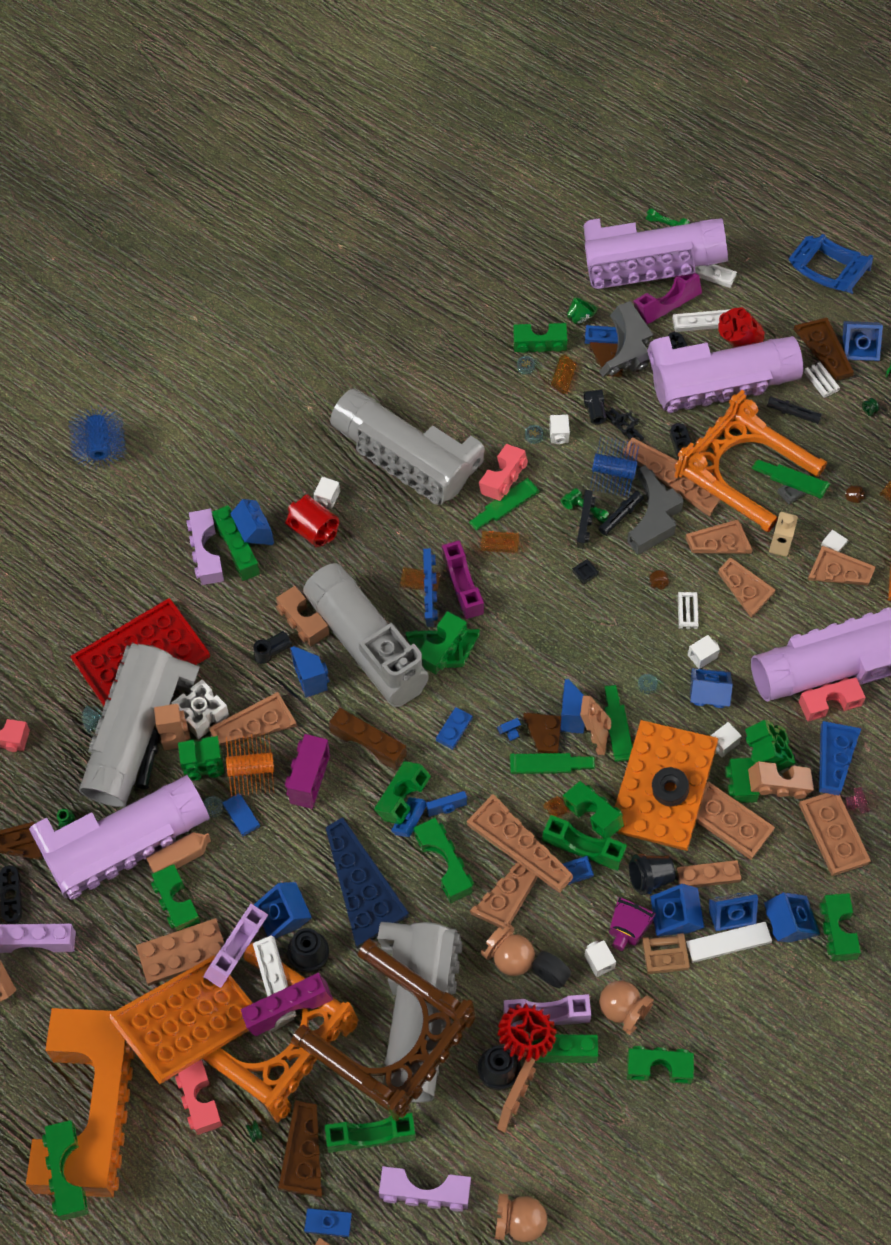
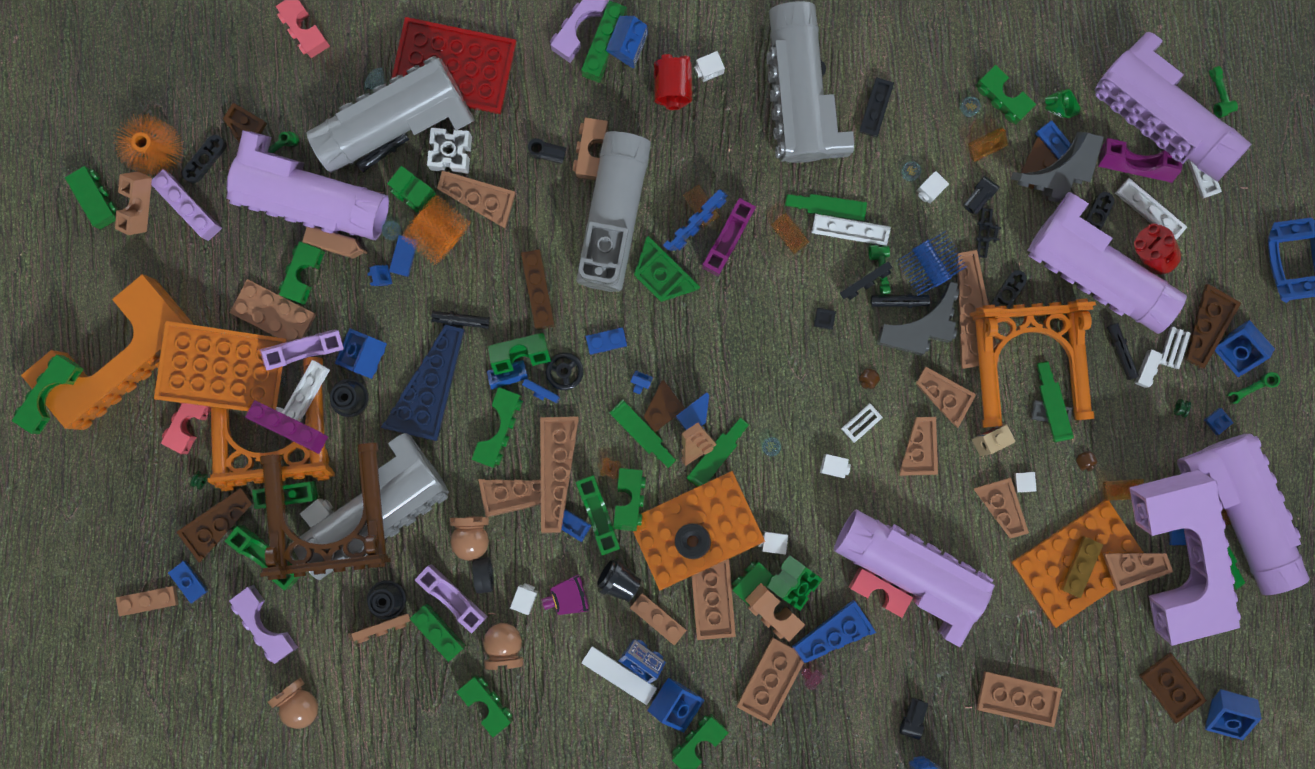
camera: 45 degrees right, 25 degrees up
nougat arch [154,704,190,751] -> none
magenta brick [285,734,330,809] -> none
blue slope [290,646,330,697] -> none
green arch [420,611,468,675] -> none
coral arch [479,444,528,501] -> none
red gear [497,1003,557,1063] -> none
medium nougat plate [642,933,690,974] -> none
blue slope [650,883,704,936] -> none
blue slope [690,668,733,708] -> none
none -> green brick [252,481,318,509]
none -> white brick [300,499,334,527]
none -> blue tile [368,265,393,286]
none -> black pin [431,310,490,329]
none -> black piece [546,352,584,390]
none -> white tile [812,213,891,246]
none -> black plate [859,77,894,138]
none -> white piece [1134,350,1163,388]

